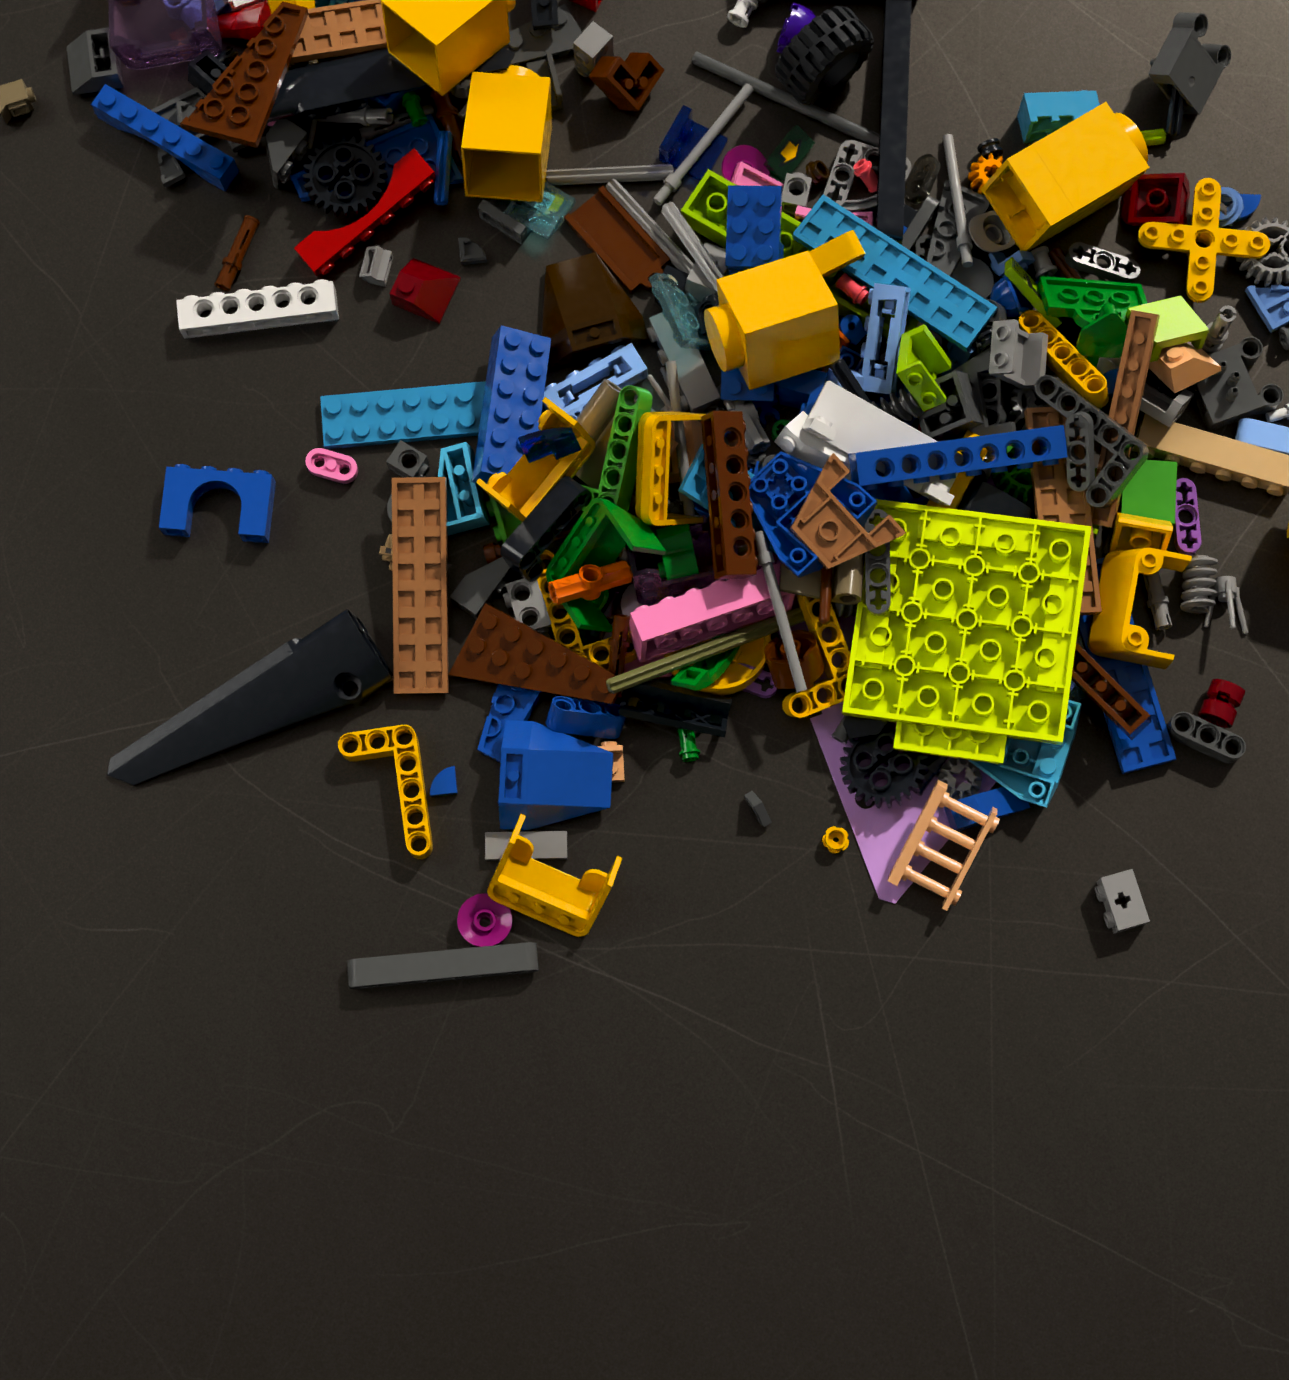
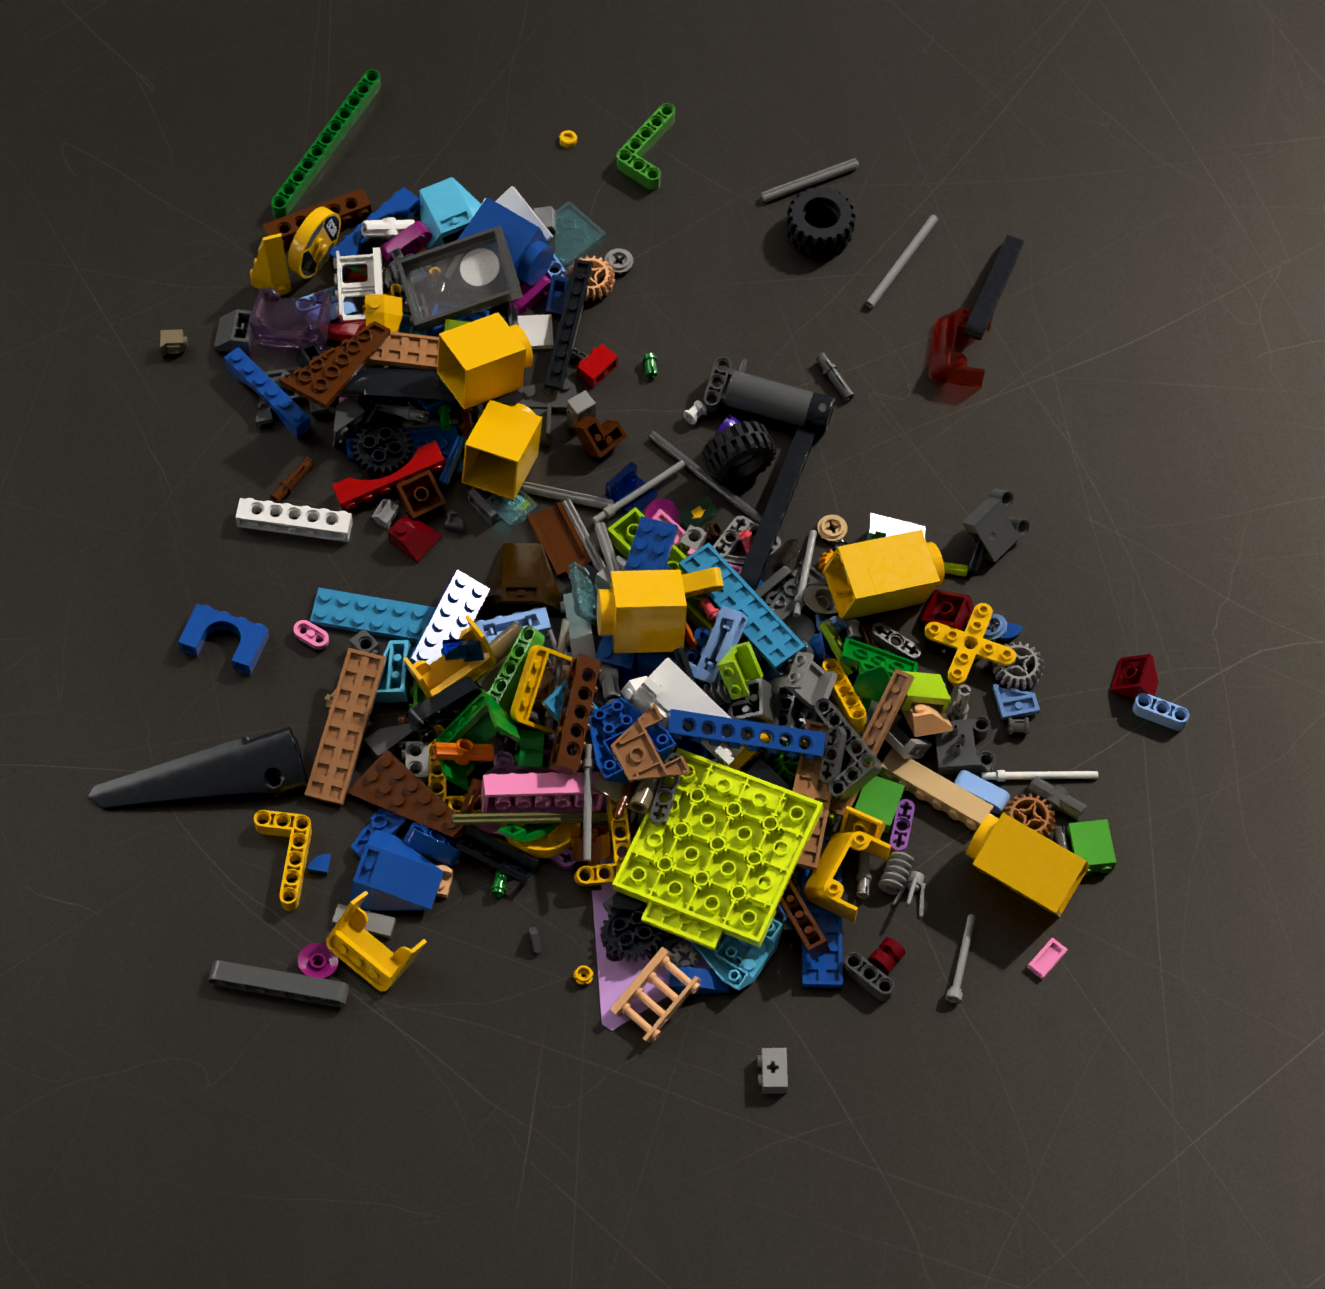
camera: 10 degrees right, 15 degrees down
none -> reddish brown slope [396,469,446,519]
none -> tan gear [817,515,847,542]

